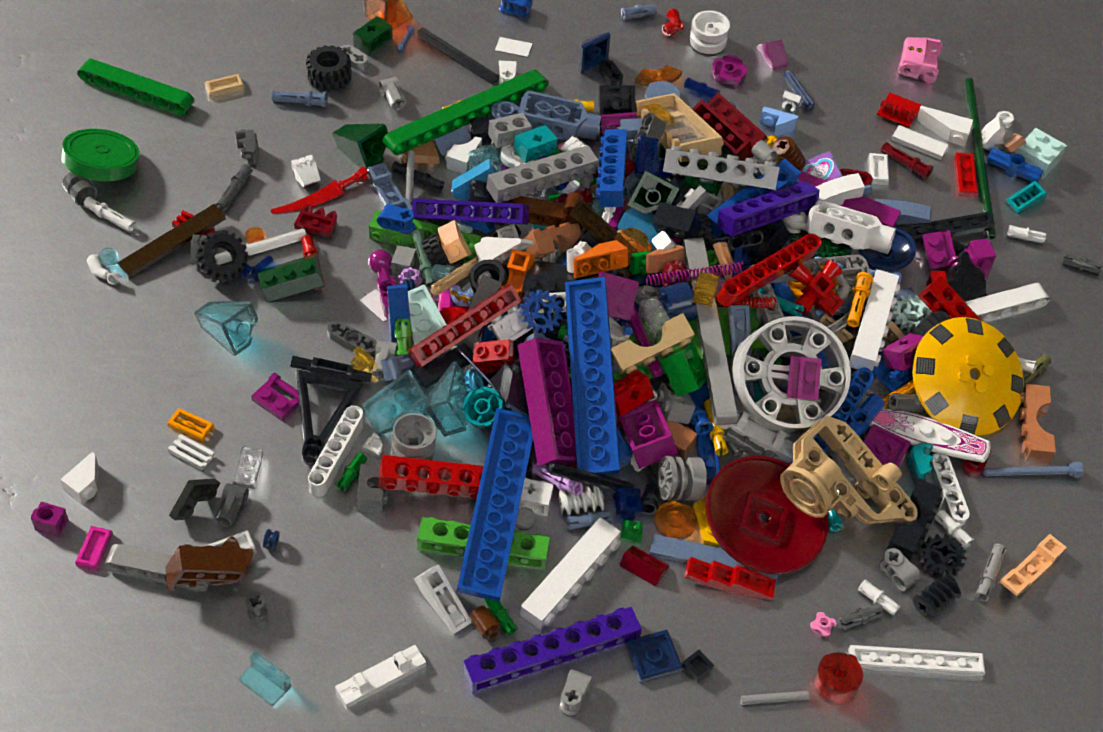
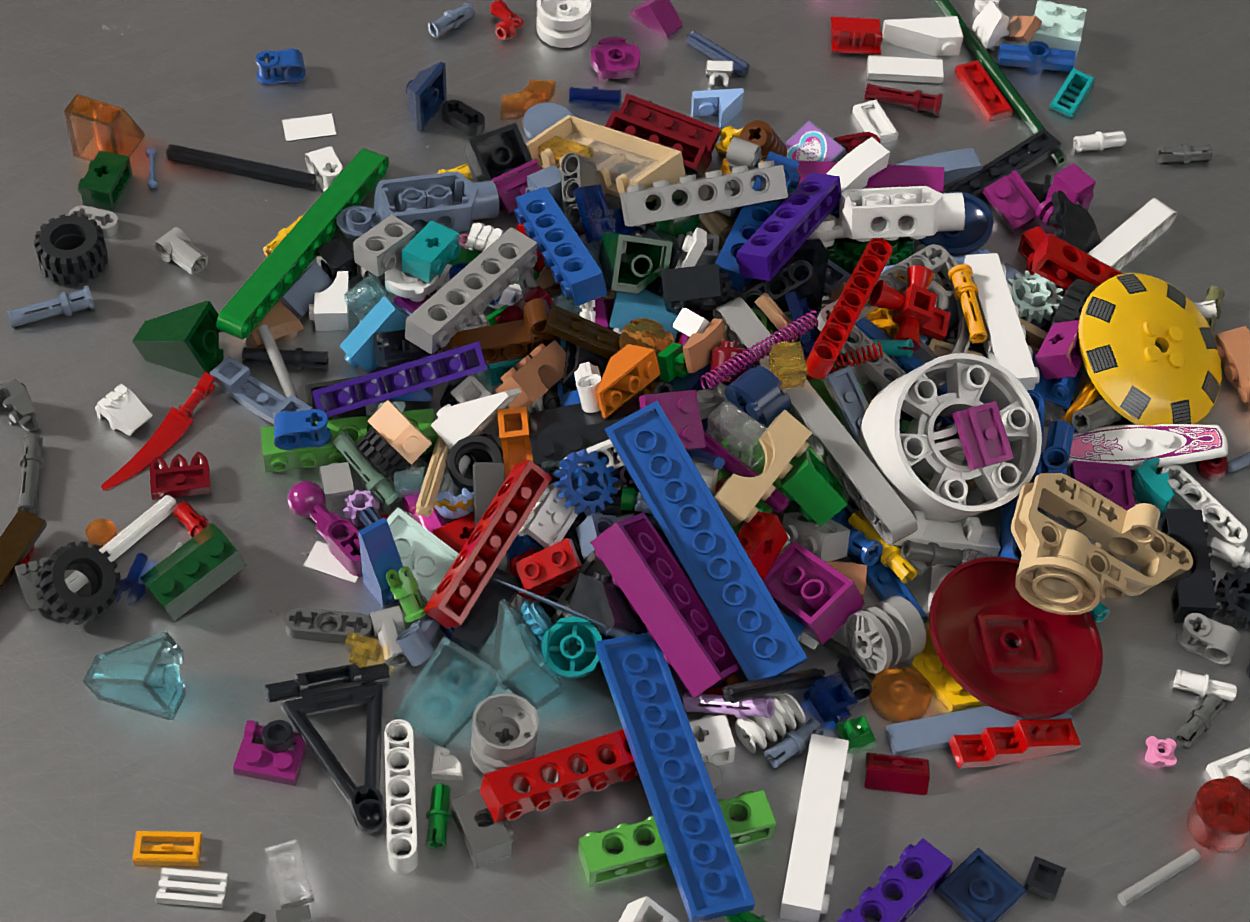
camera: 25 degrees left, 0 degrees up
none -> black tile [261,720,295,753]

